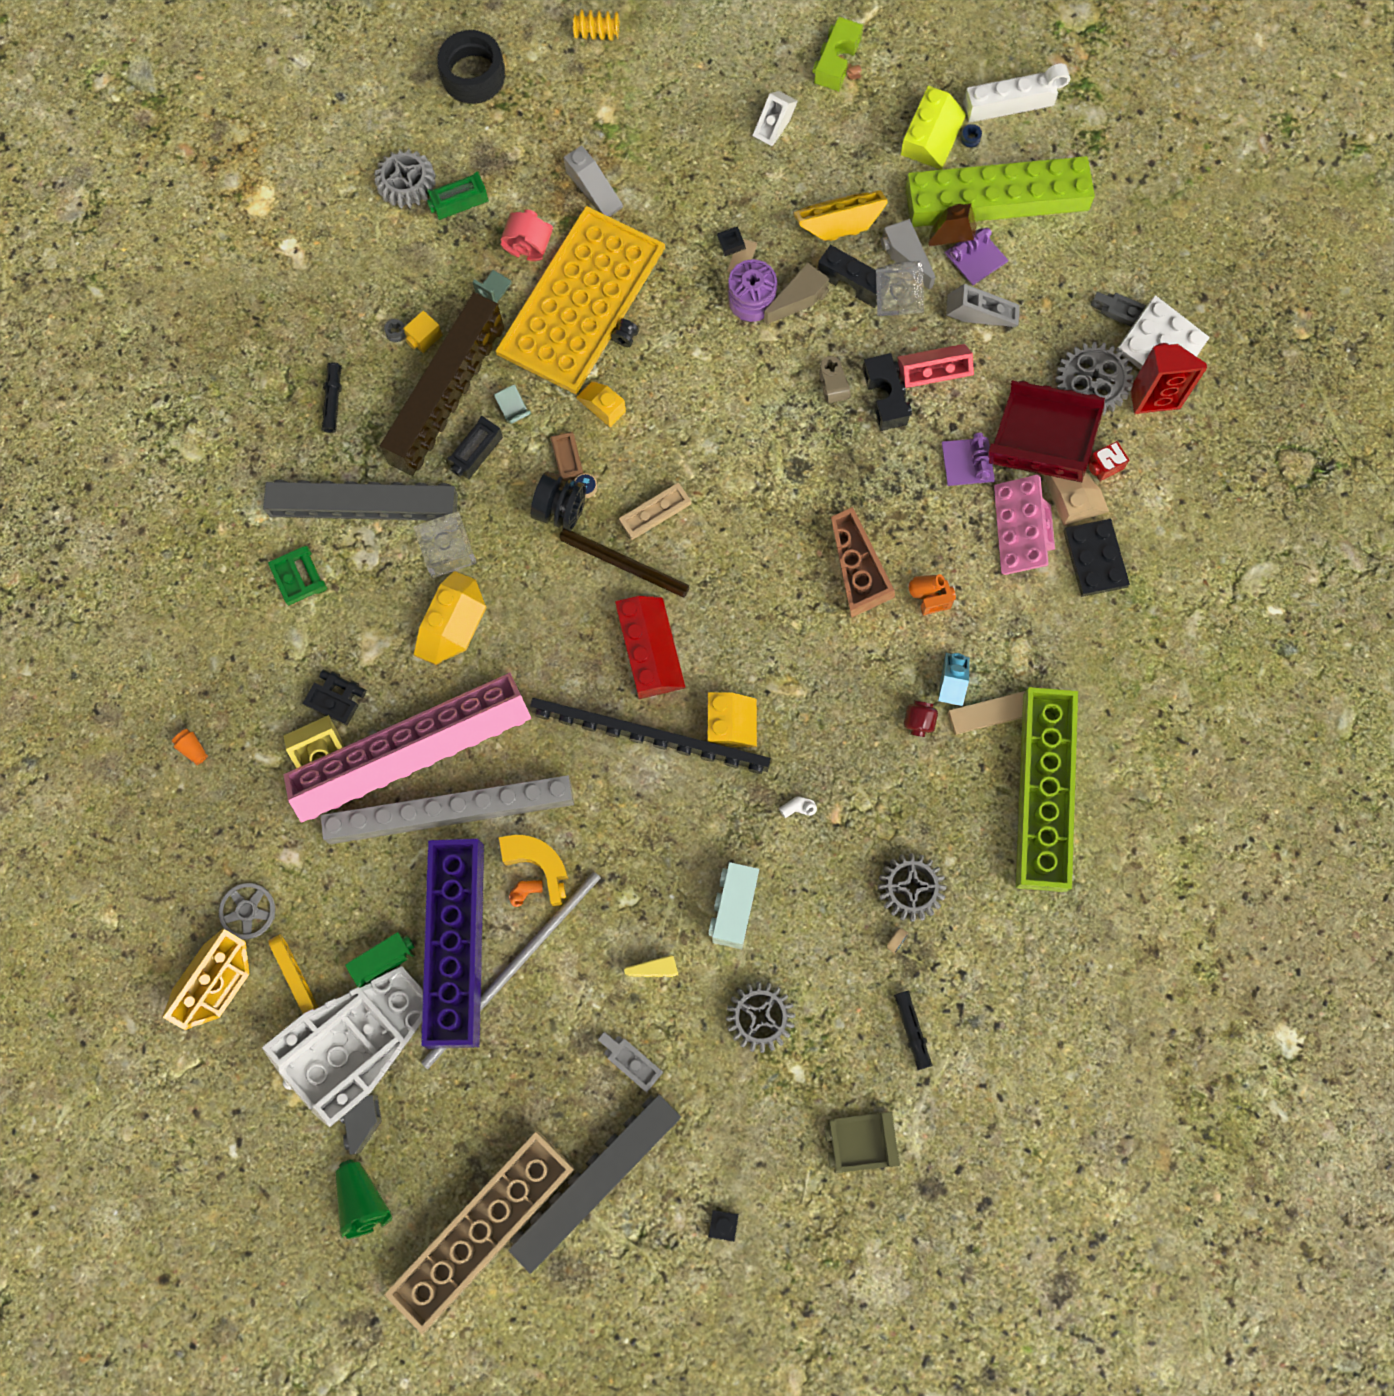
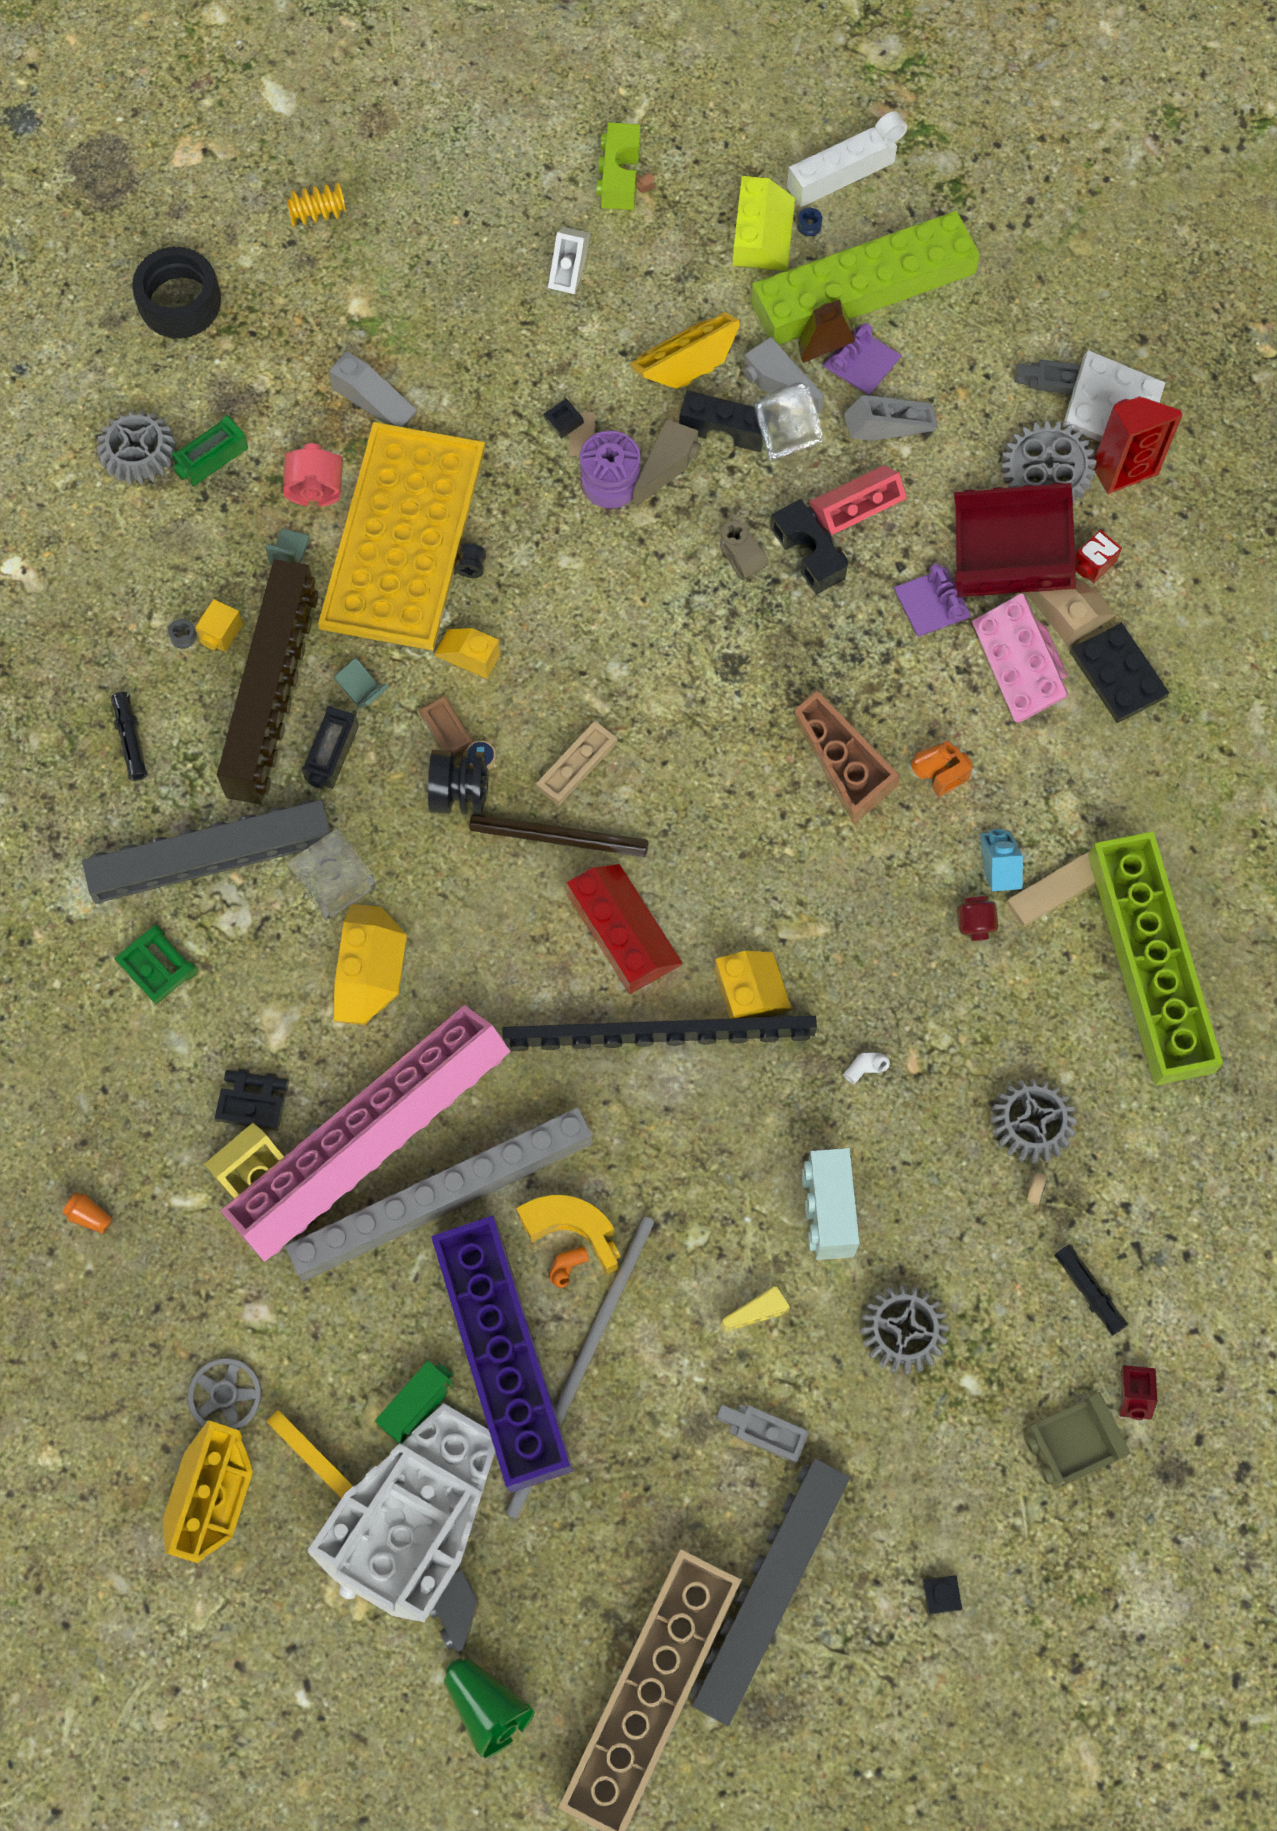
camera: 20 degrees left, 5 degrees down
none -> dark red bracket [1119,1365,1158,1420]

